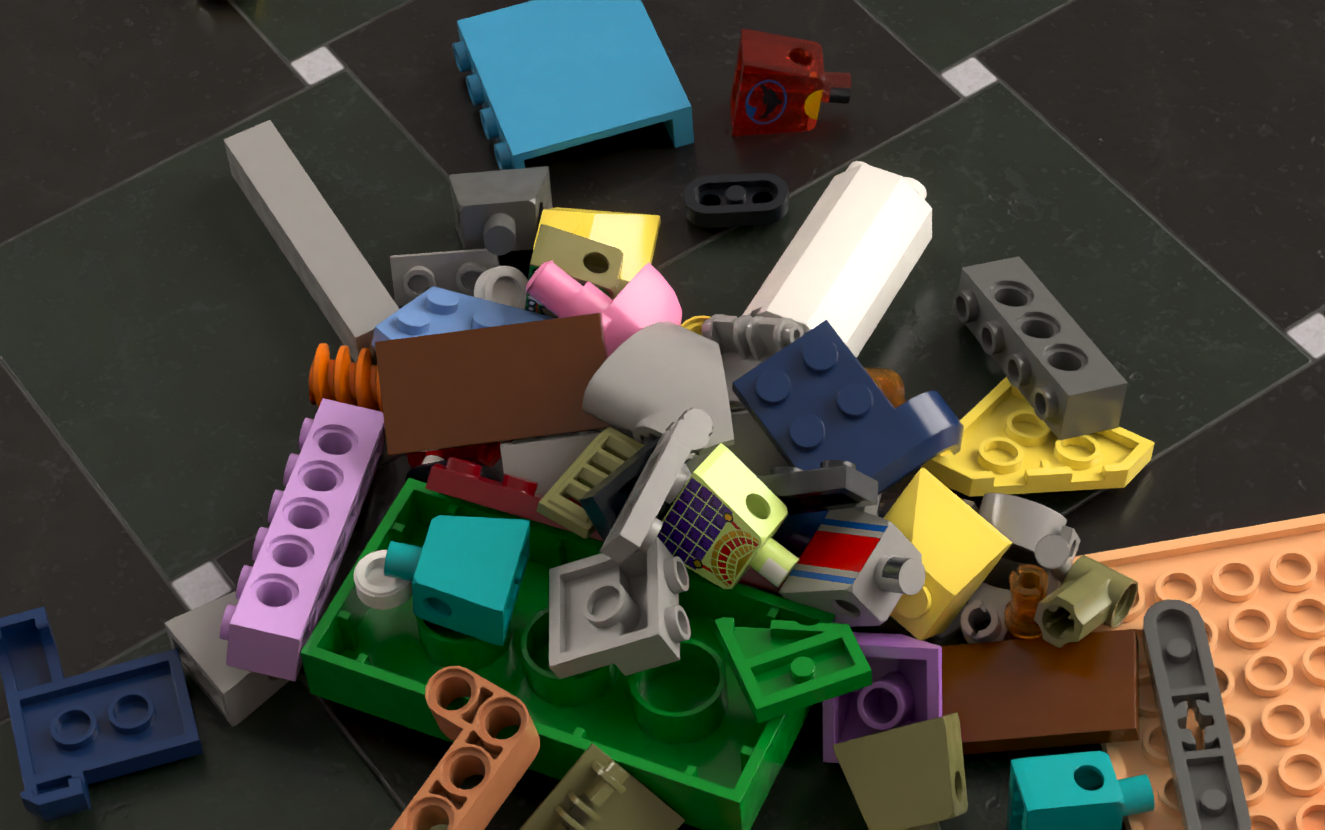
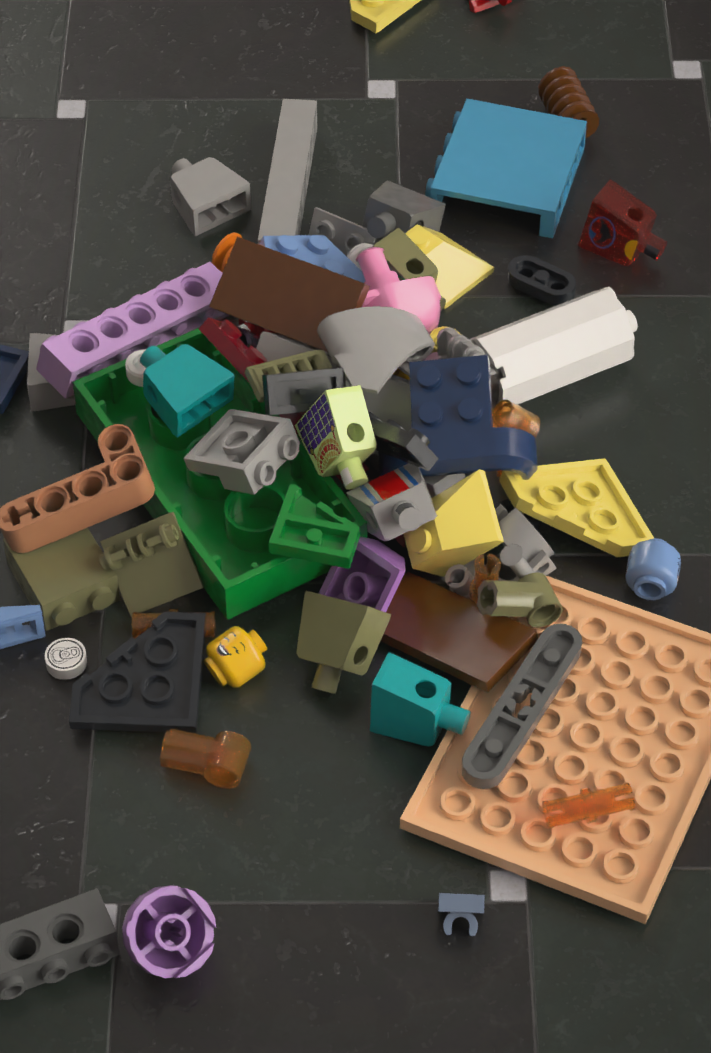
camera: 30 degrees right, 0 degrees up
light grey hinge [600,407,715,564] -> none
dark grey brick [953,256,1128,440] -> none
none -> light grey torso [170,157,251,236]
none -> medium blue head [625,538,681,600]

